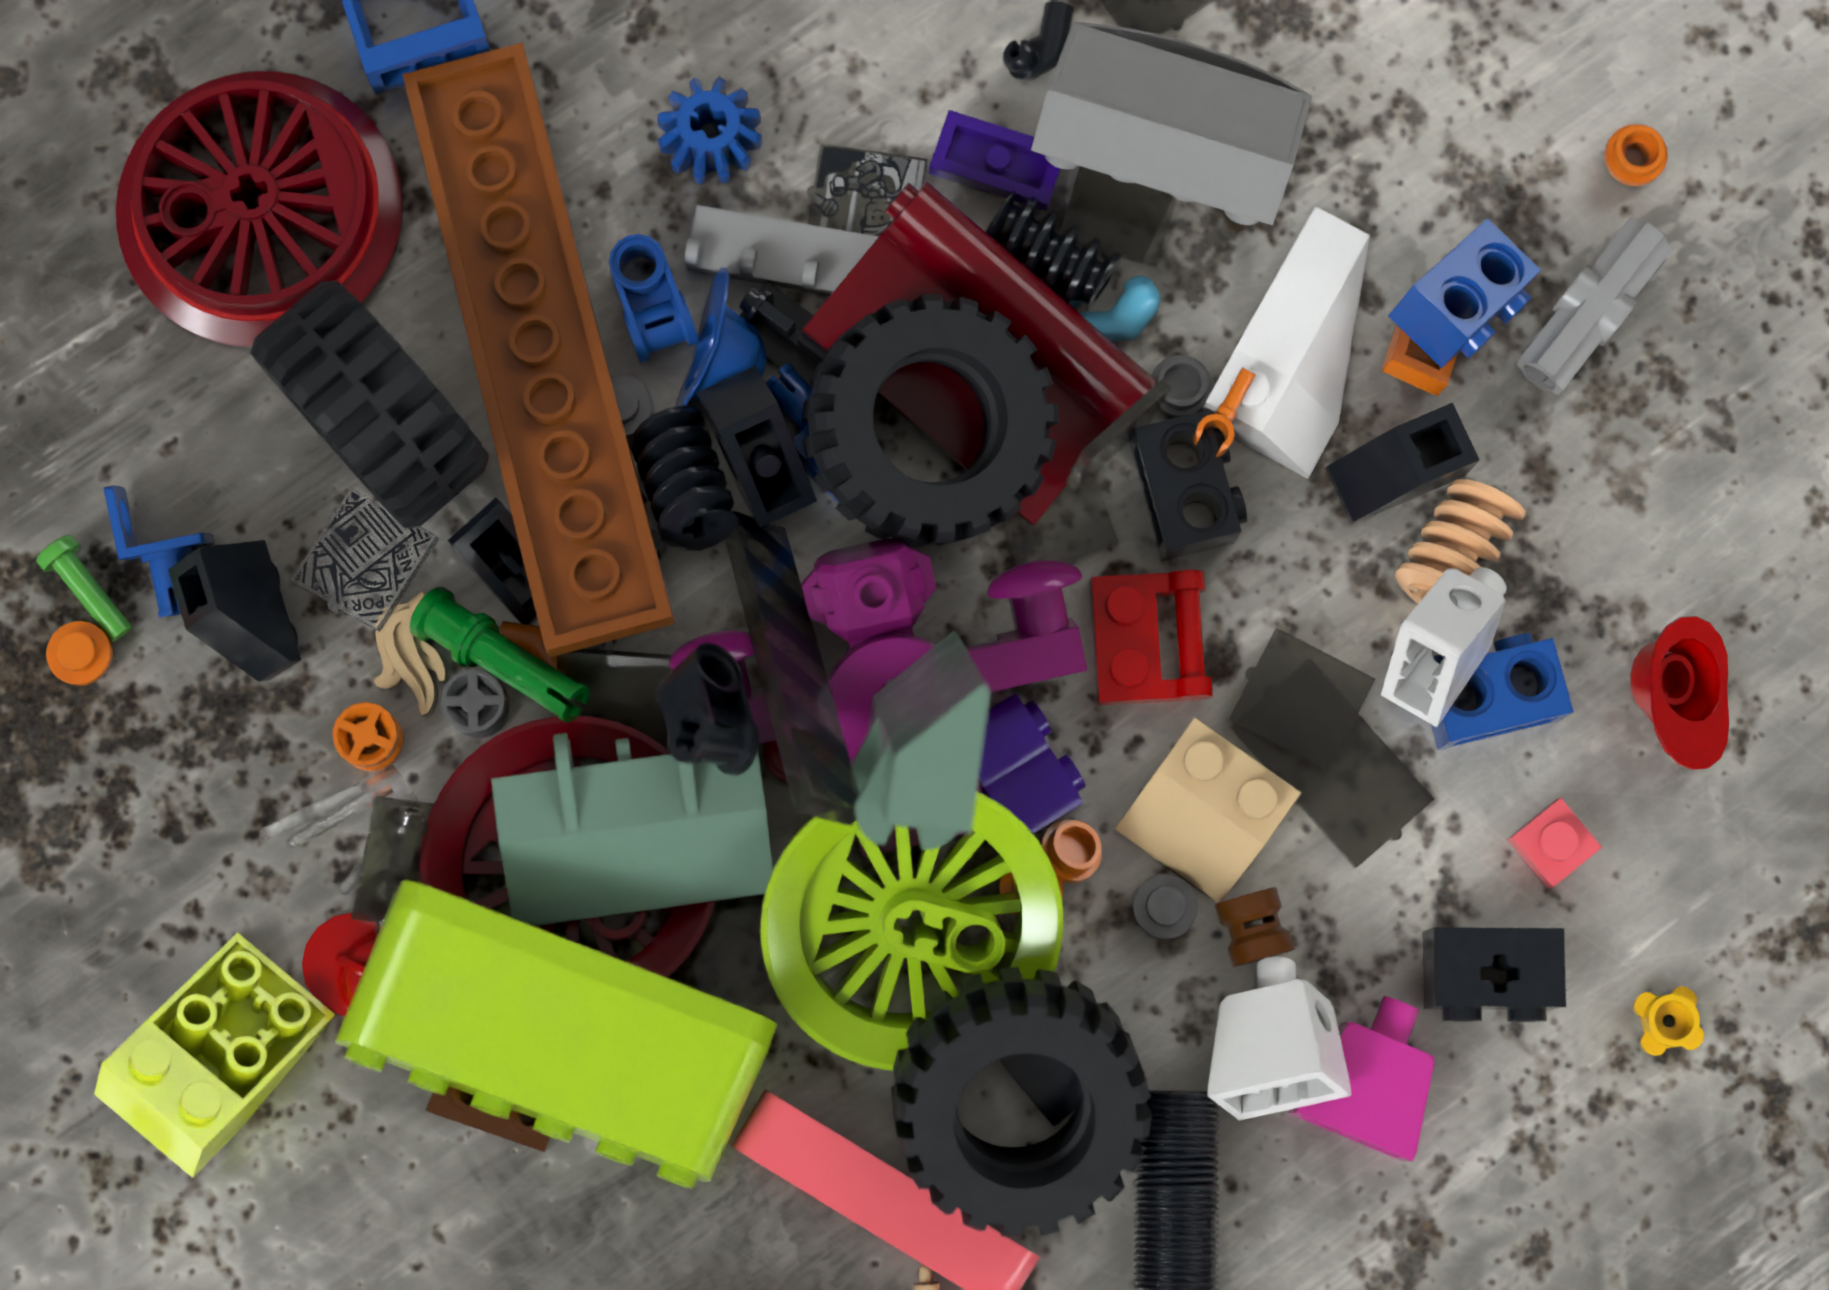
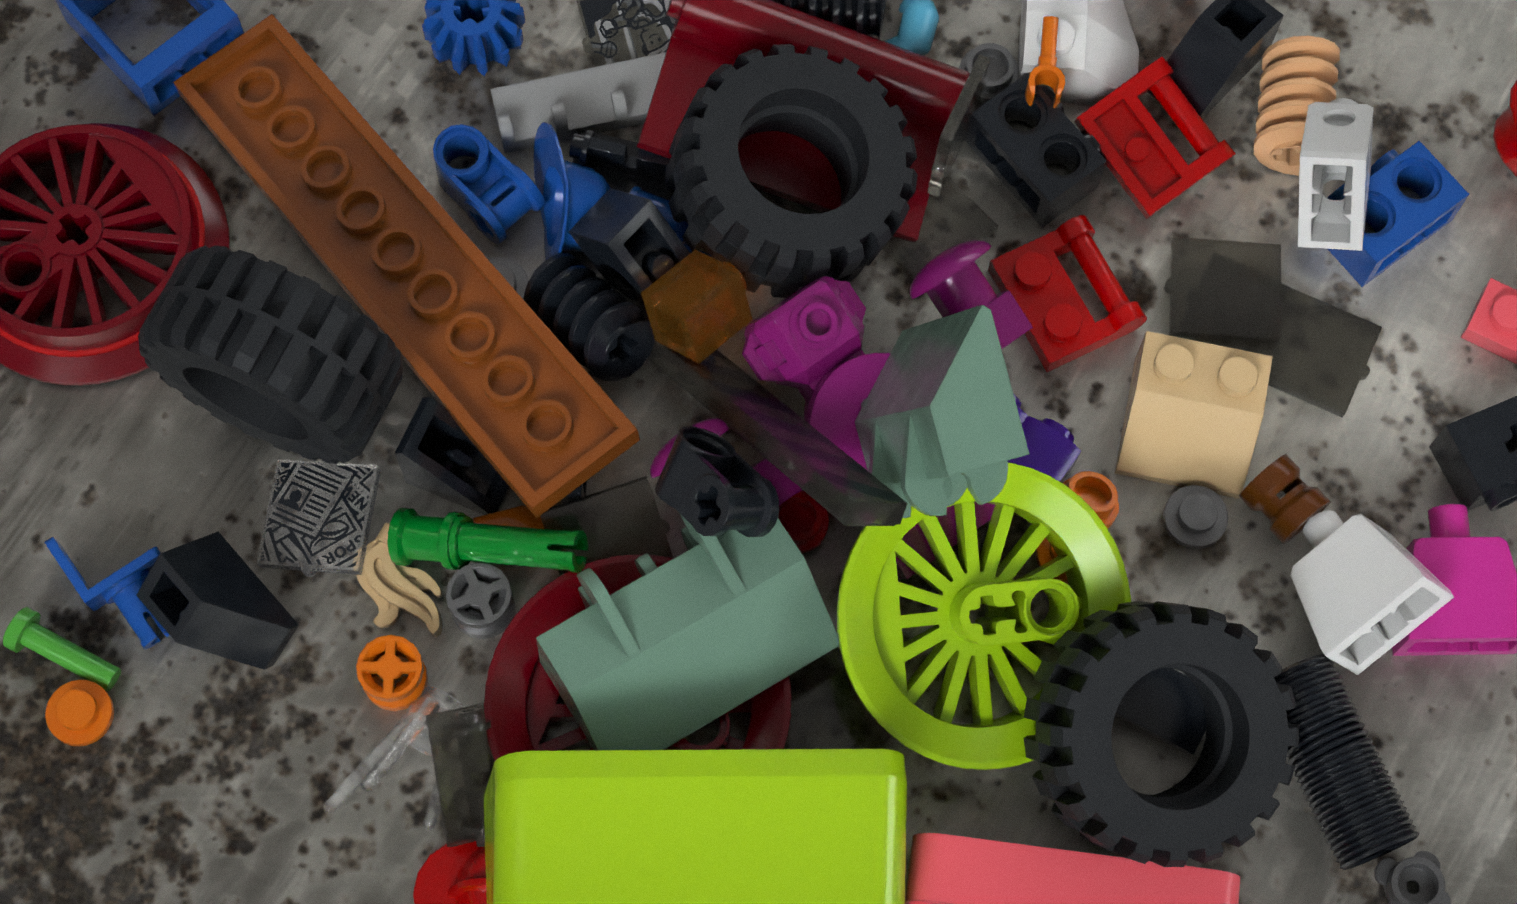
camera: 20 degrees left, 10 degrees down
none -> clear orange brick [641,249,753,364]
none -> red plate [1074,56,1236,219]

